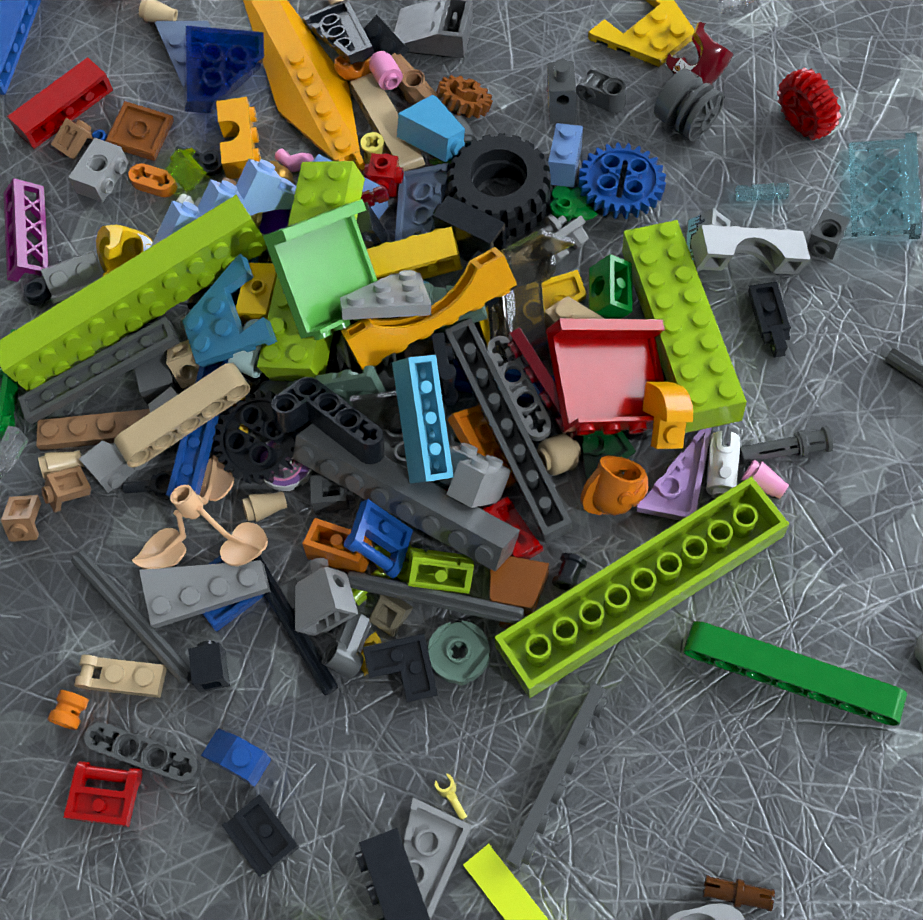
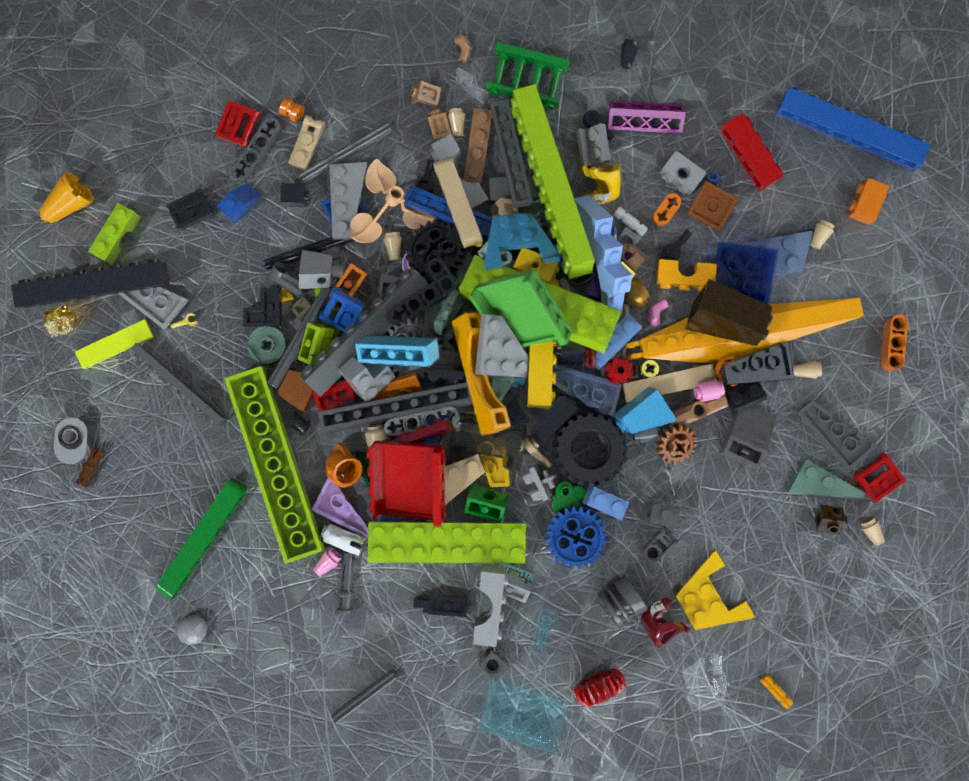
camera: 95 degrees right, 20 degrees up
medium nougat bracket [51,118,94,160] -> none
clear neon green bracket [166,147,207,192] -> none
light orange brick [643,382,693,449] -> none
none -> dark brown slope [685,279,773,346]

